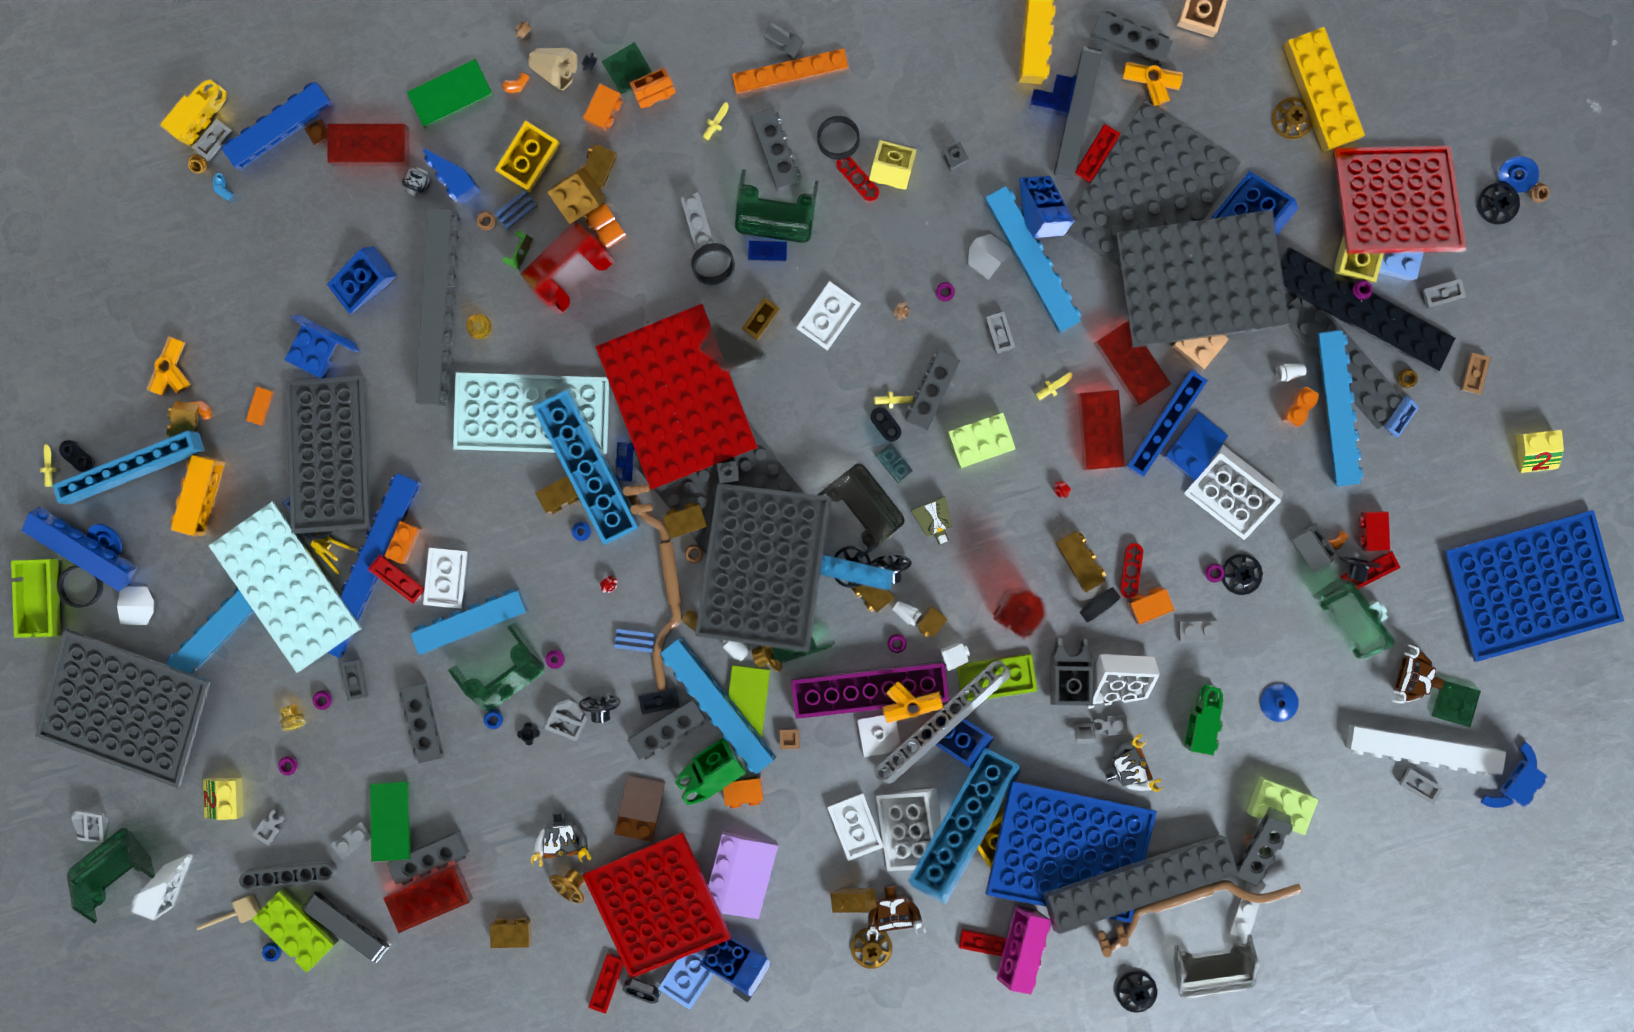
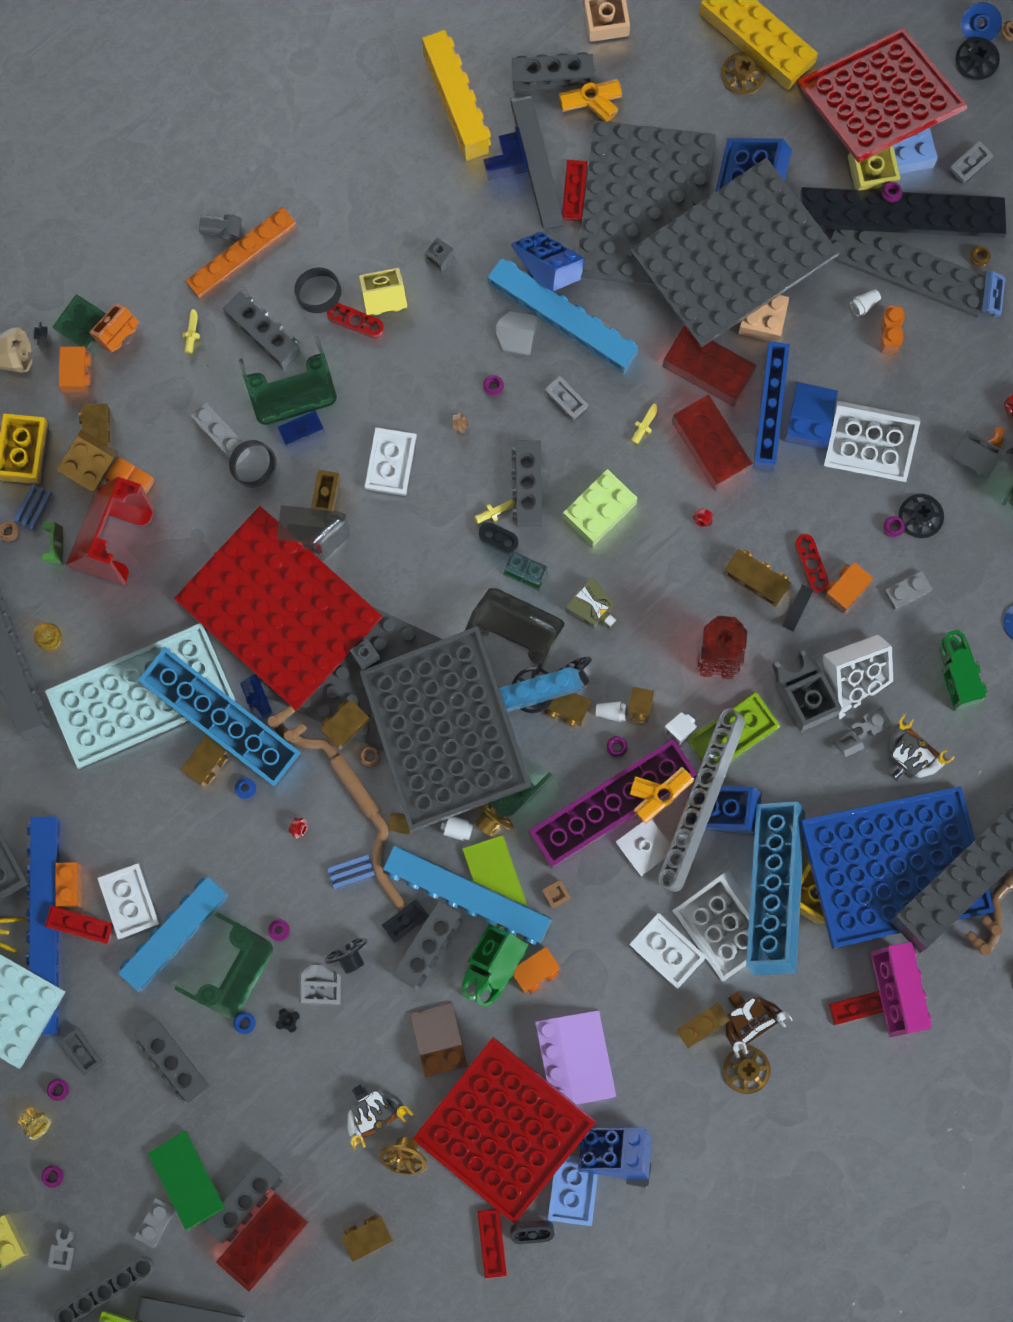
camera: 25 degrees left, 10 degrees down
dark azure brick [1317,330,1363,487] -> none

